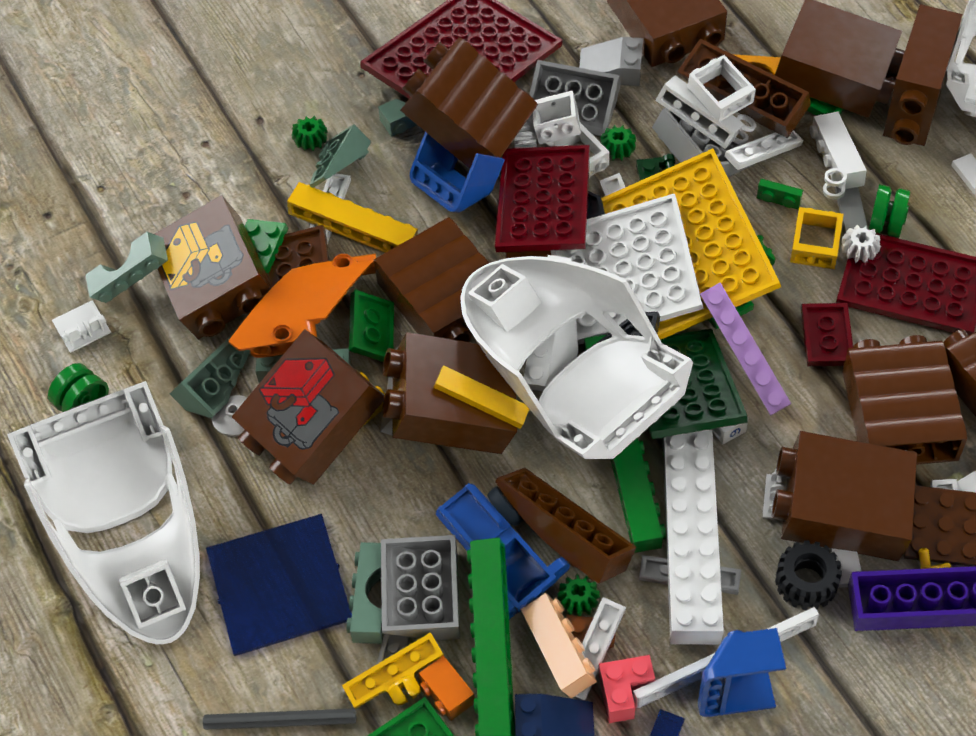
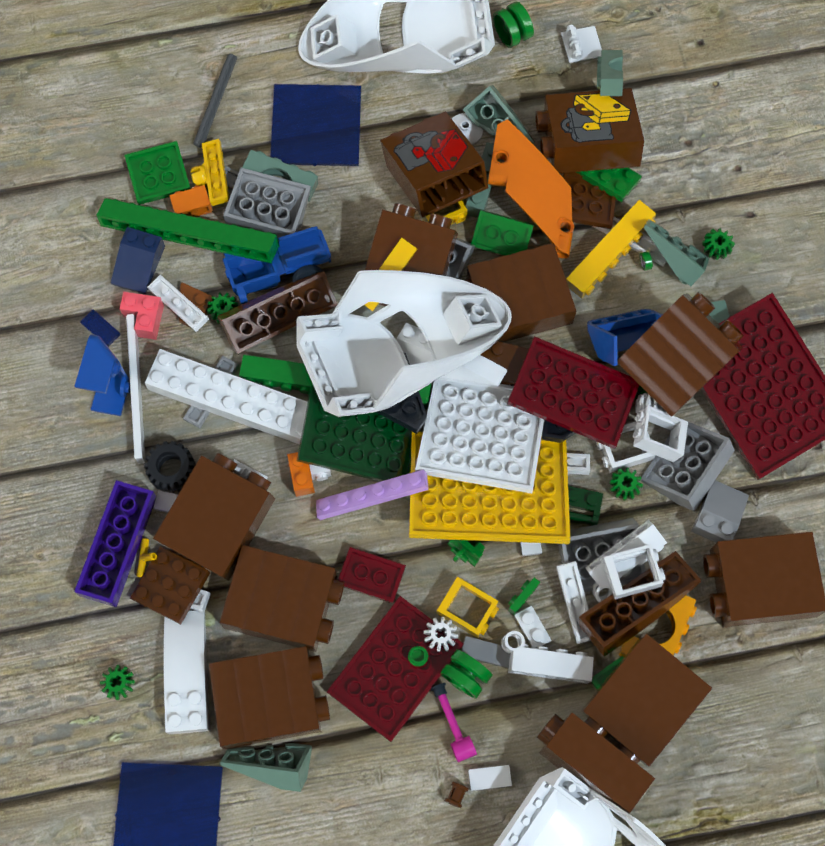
camera: 105 degrees right, 15 degrees up
light nougat brick [521,593,597,698] -> none
none -> orange brick [287,452,315,497]
none -> green plate [408,646,428,667]
none -> dark pink piece [431,683,477,763]
none -> white plate [514,606,552,649]
none -> green tile [639,251,653,271]

